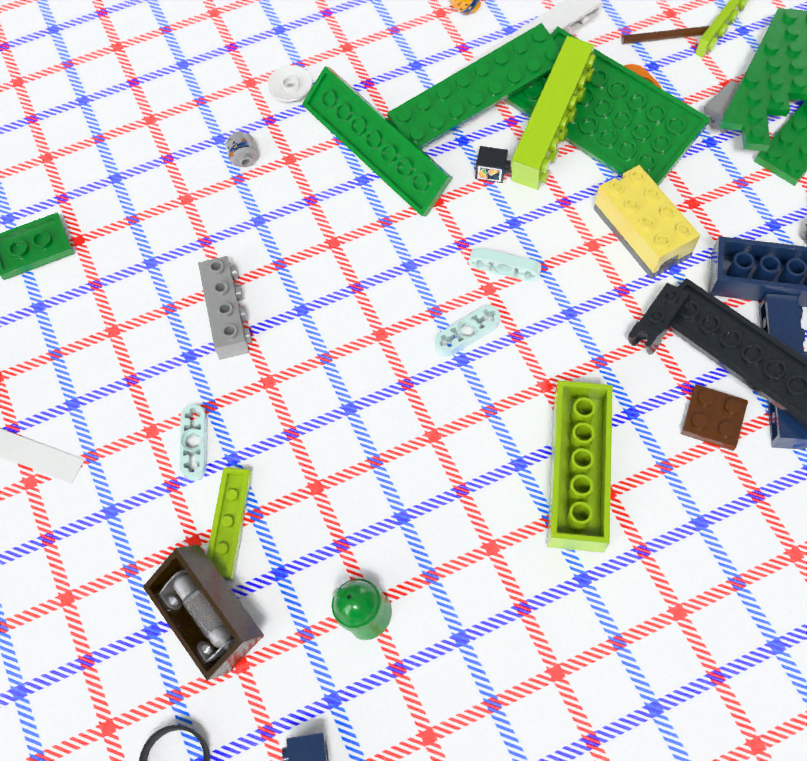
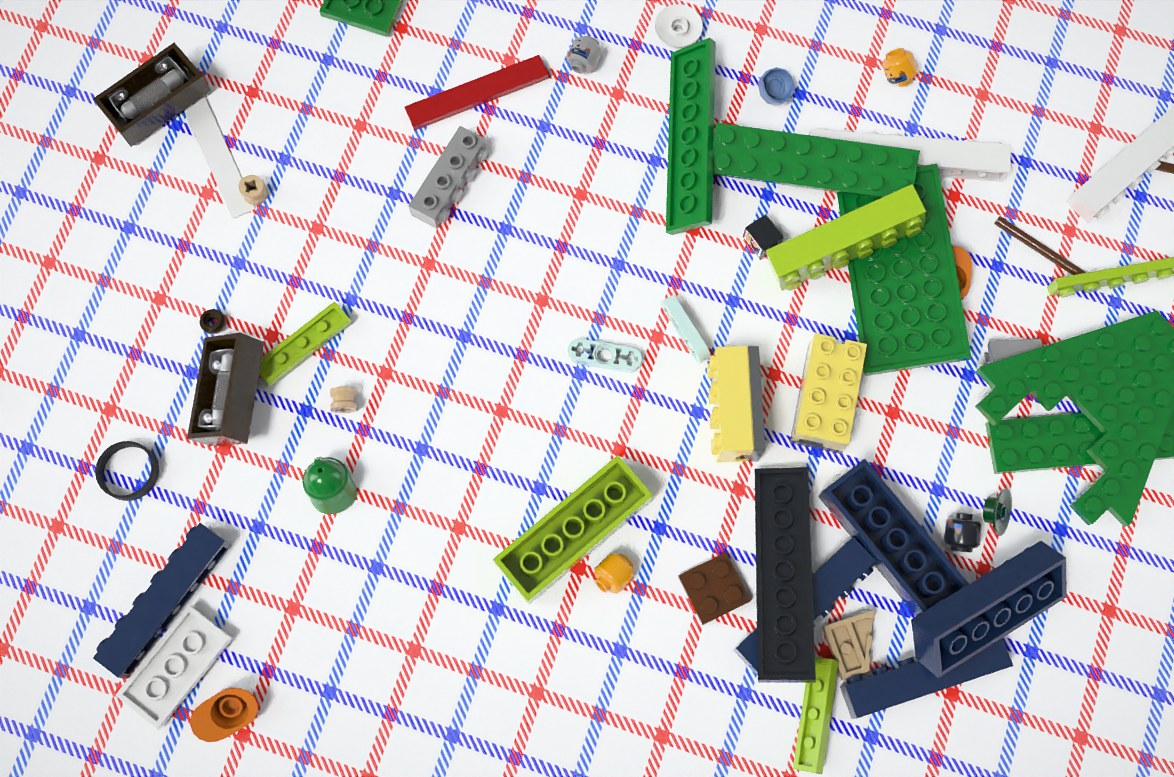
camera: 40 degrees right, 10 degrees up
light aqua beam [179,404,207,481] -> none
black plate [628,282,690,355] -> none
none -> dark brown plate [199,309,226,335]
none -> tan wheel [238,175,268,206]
none -> tan wheel [330,386,357,413]
none -> red tile [404,55,549,131]
none -> light orange head [594,553,634,594]
none -> light yellow piece [707,346,765,463]
none -> medium blue hair [758,67,796,105]

